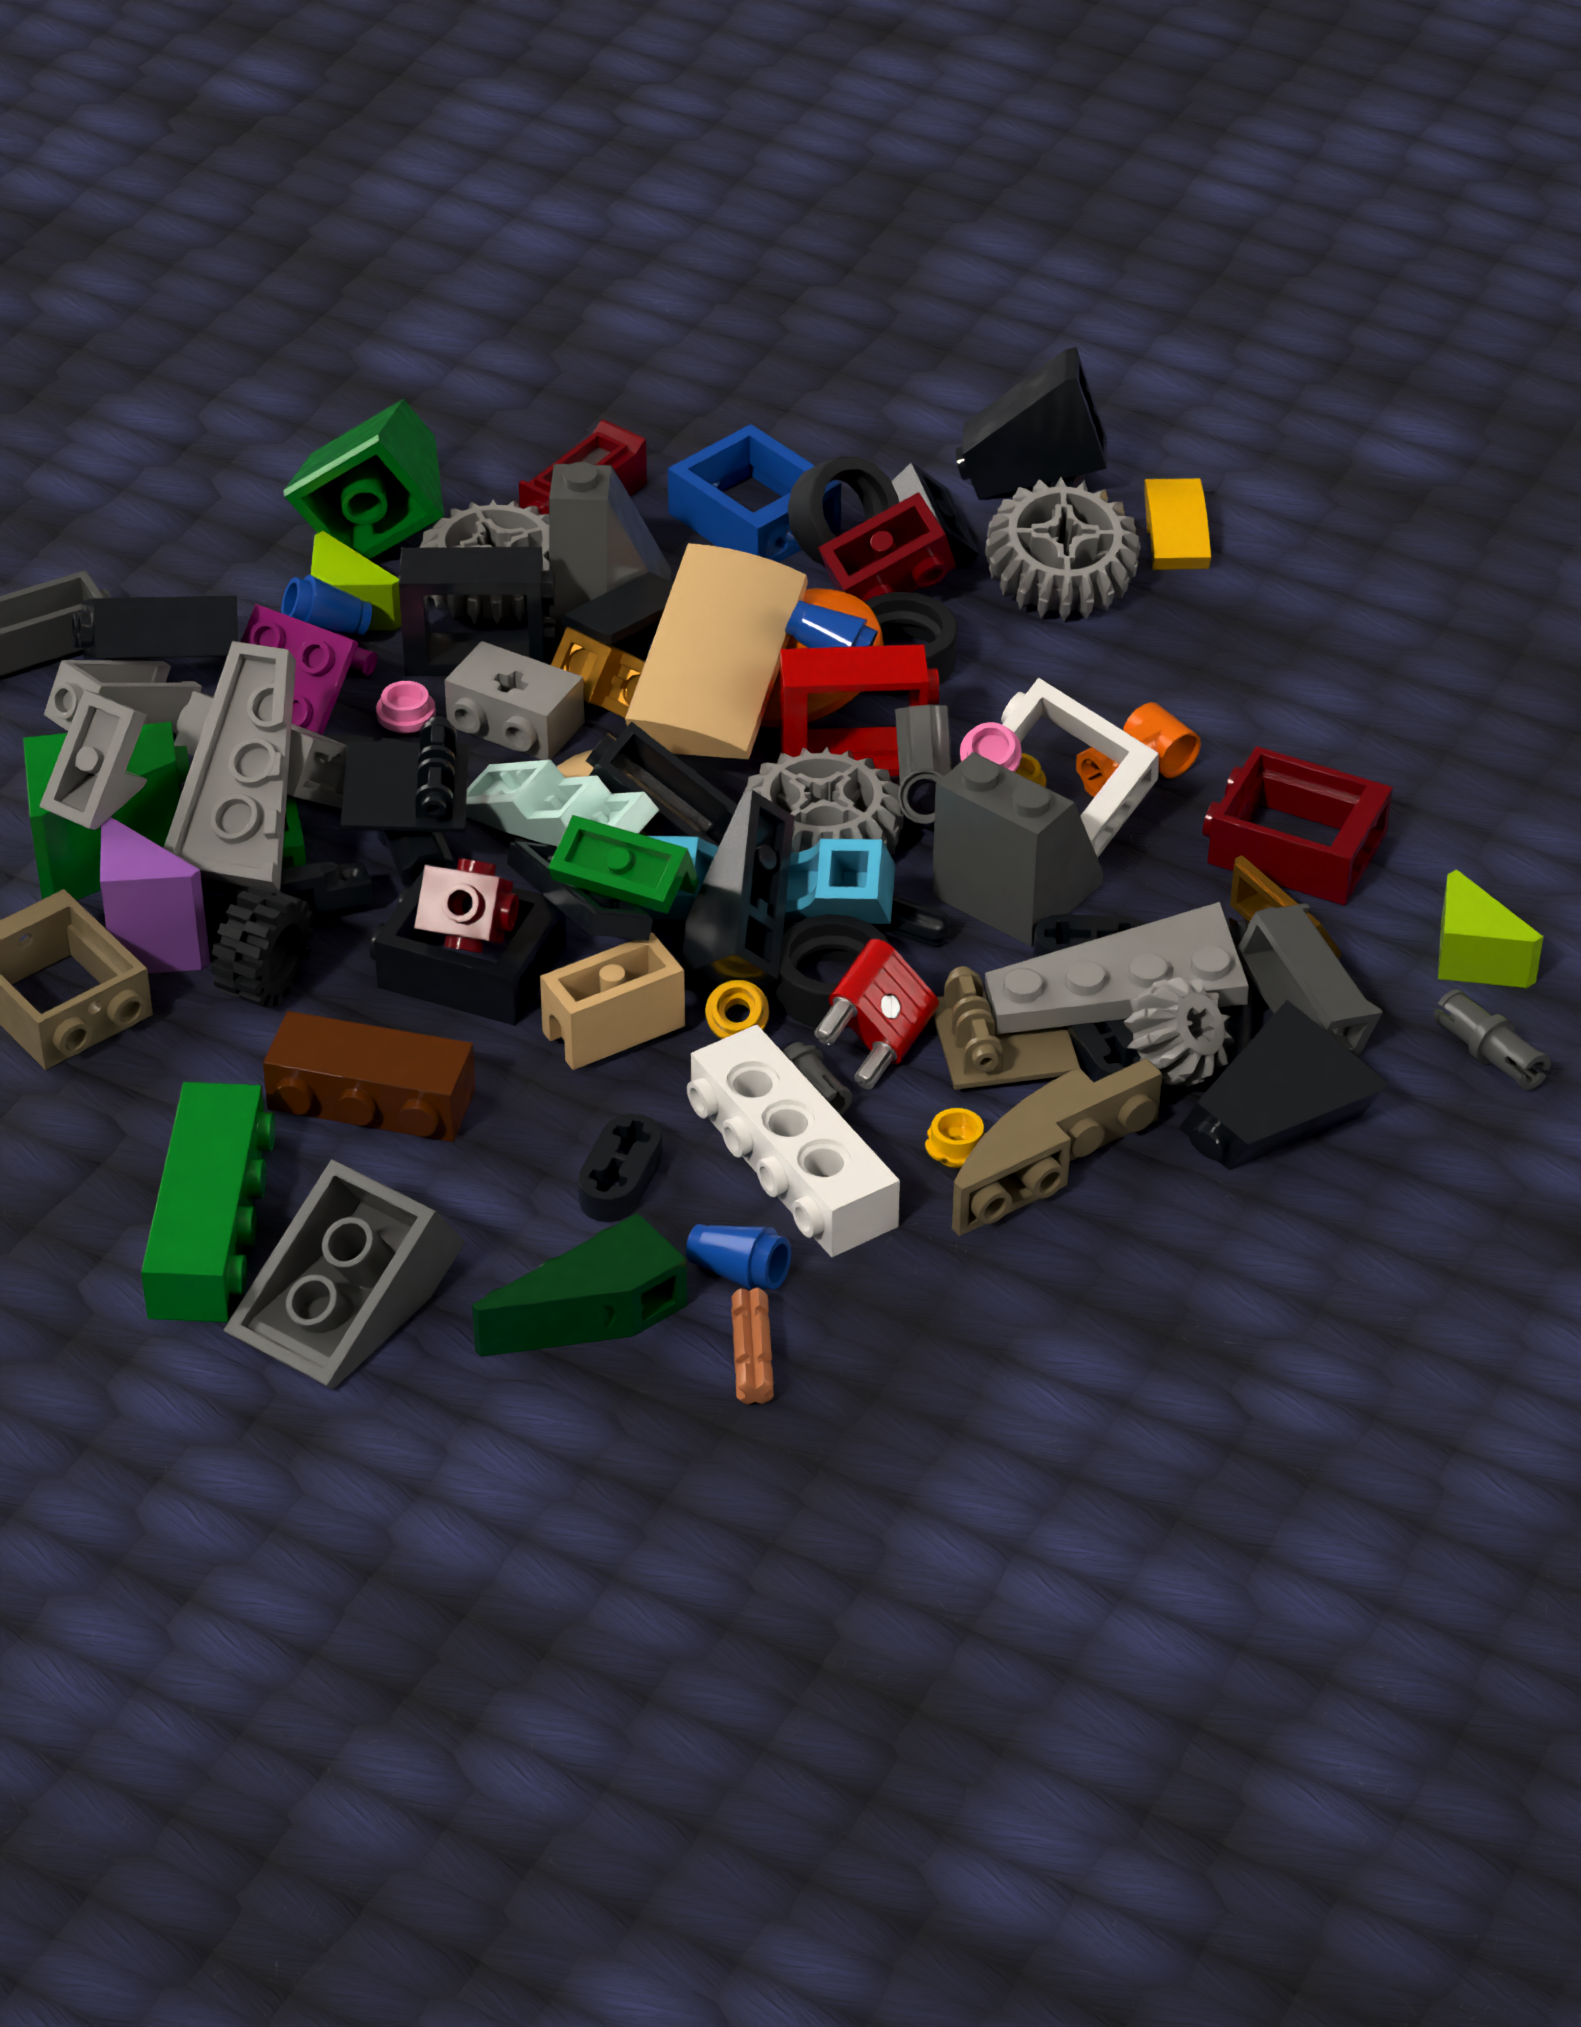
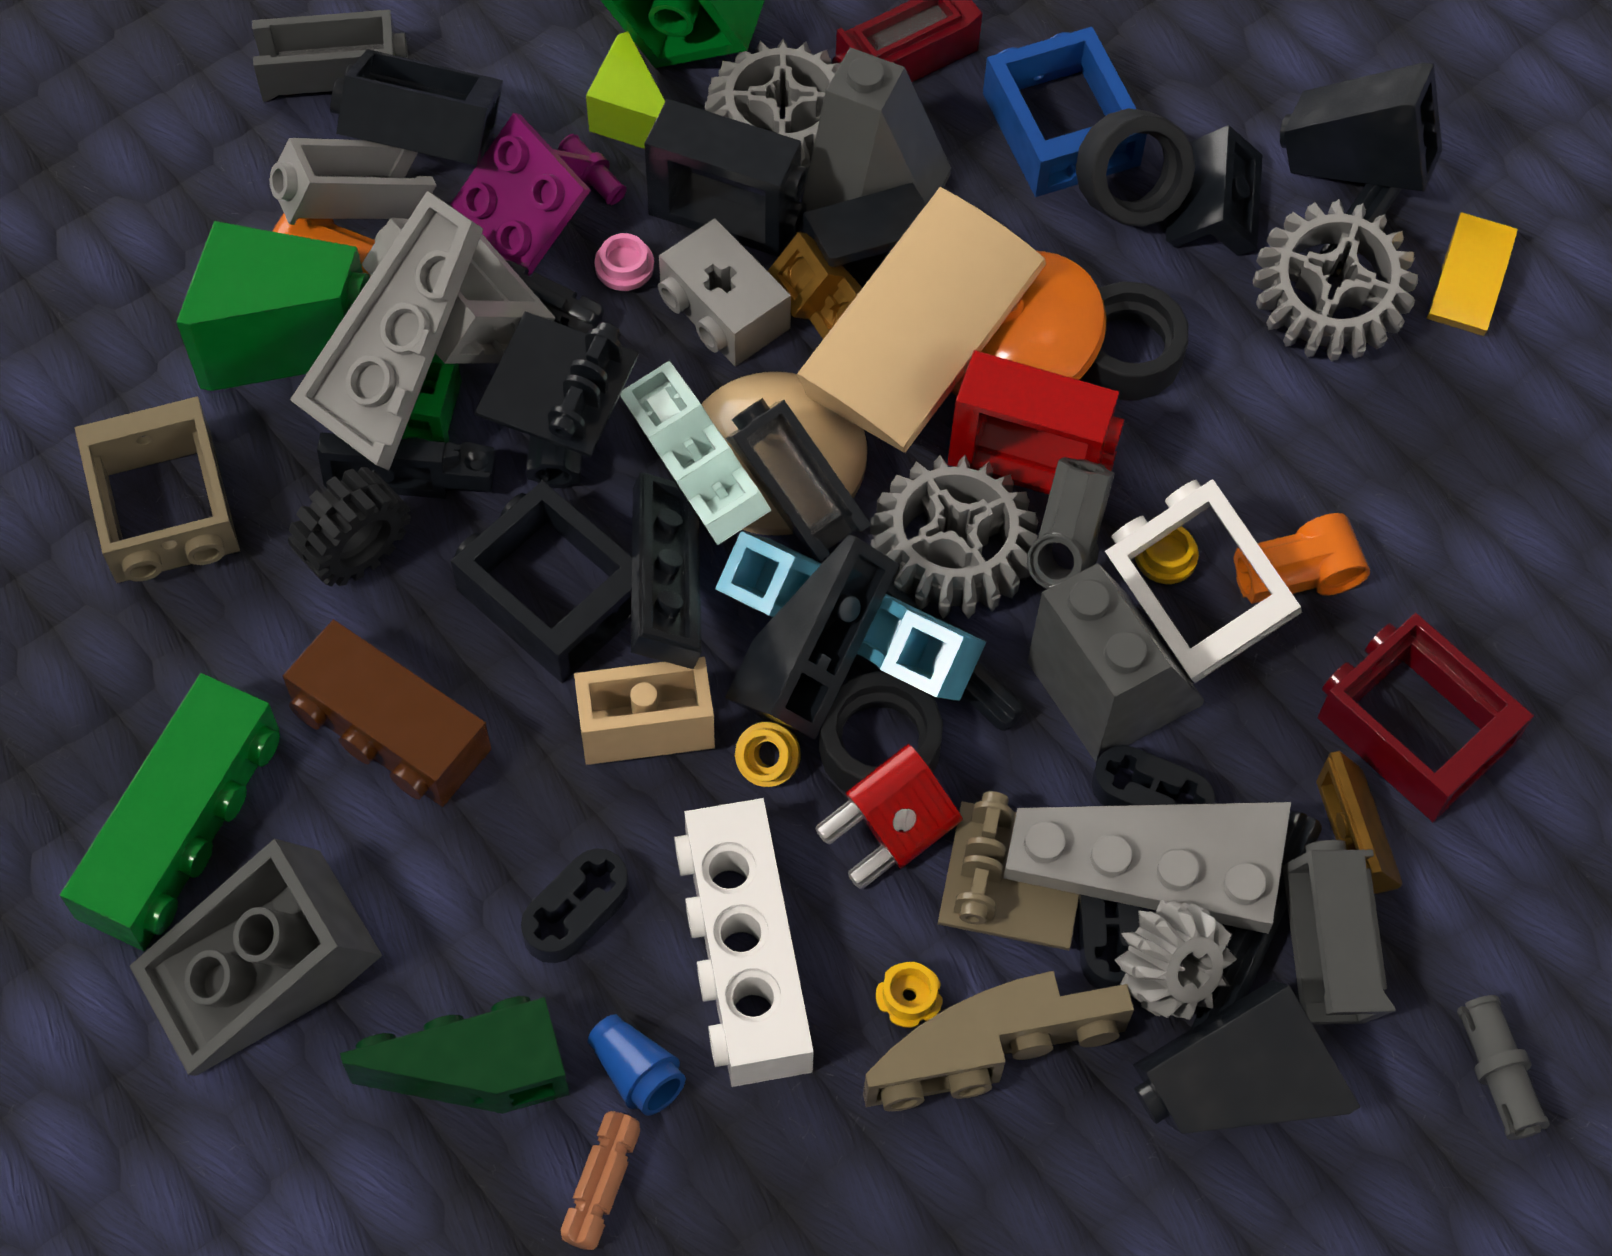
camera: 20 degrees right, 20 degrees up
light grey slope [39,690,147,830] -> none
medium lavender slope [100,817,211,973] -> none
blue cone [281,575,372,636] -> none
brick [414,858,519,953] -> none
green panel [548,815,699,914] -> none
dark grey pin [782,1042,852,1116] -> none
blue cone [785,600,878,648] -> none
dark red brick [818,492,957,602] -> none
bright pink plate [960,722,1022,772] -> none
lime slope [1438,869,1543,988] -> none

